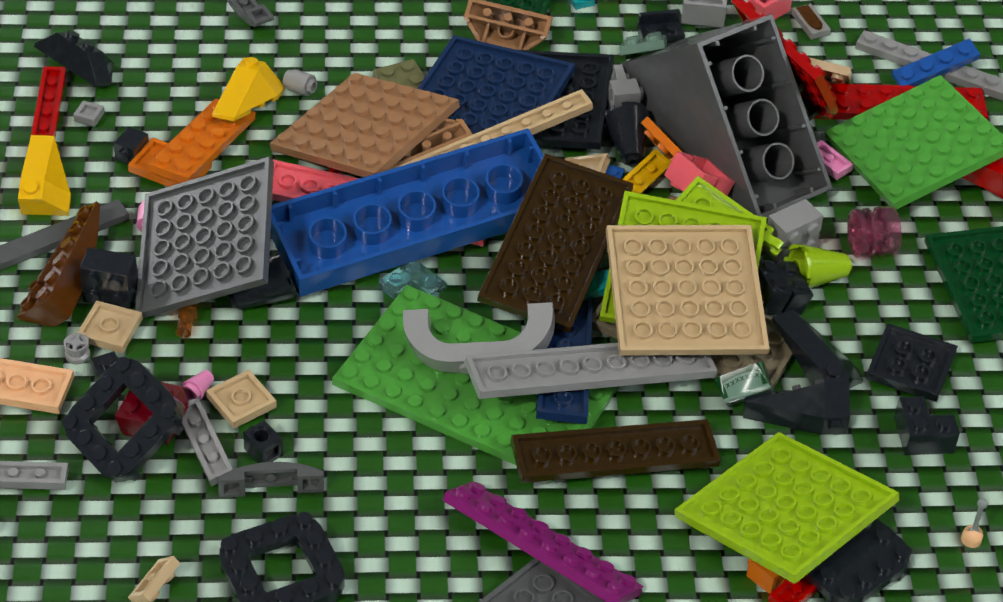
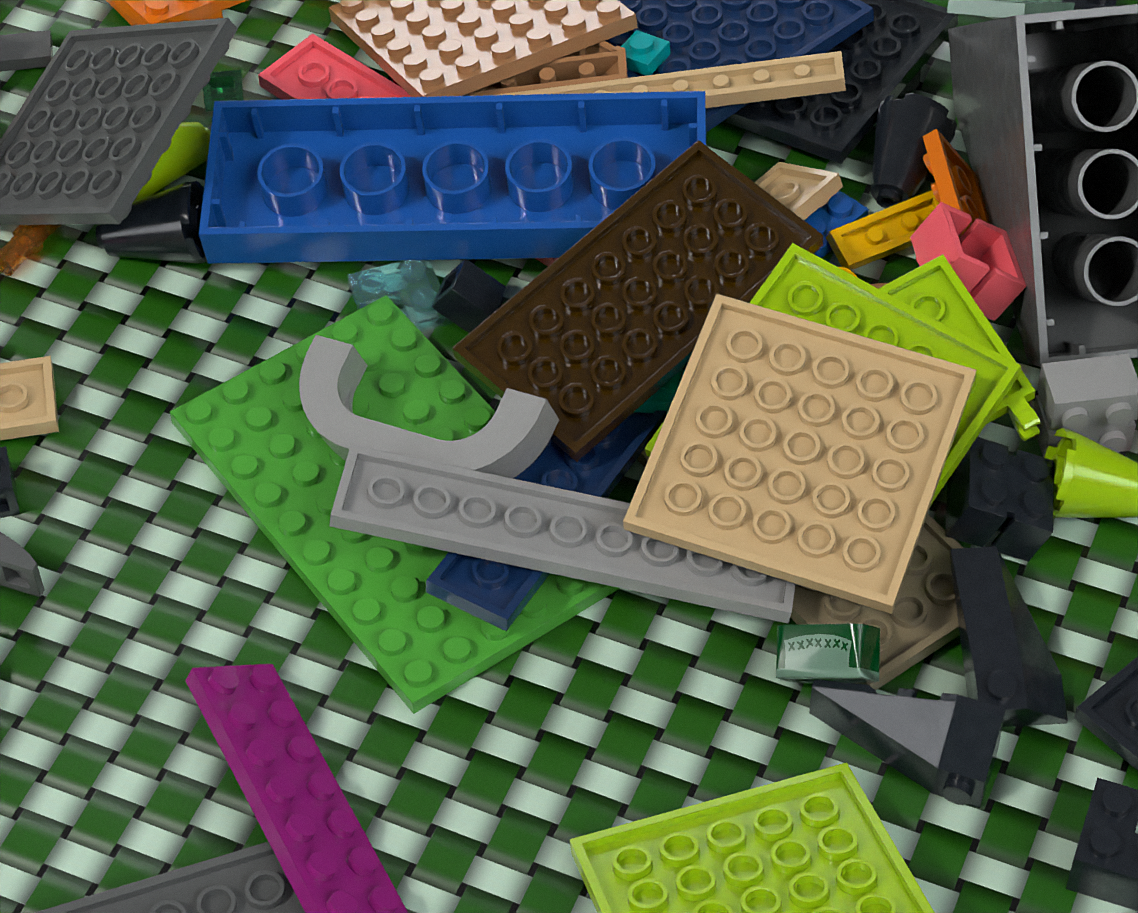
camera: 30 degrees right, 5 degrees up
dark brown plate [510,419,721,483] -> none
light grey brick [607,64,644,110] -> none
none -> black brick [431,259,506,333]
none -> teal plate [621,30,671,76]

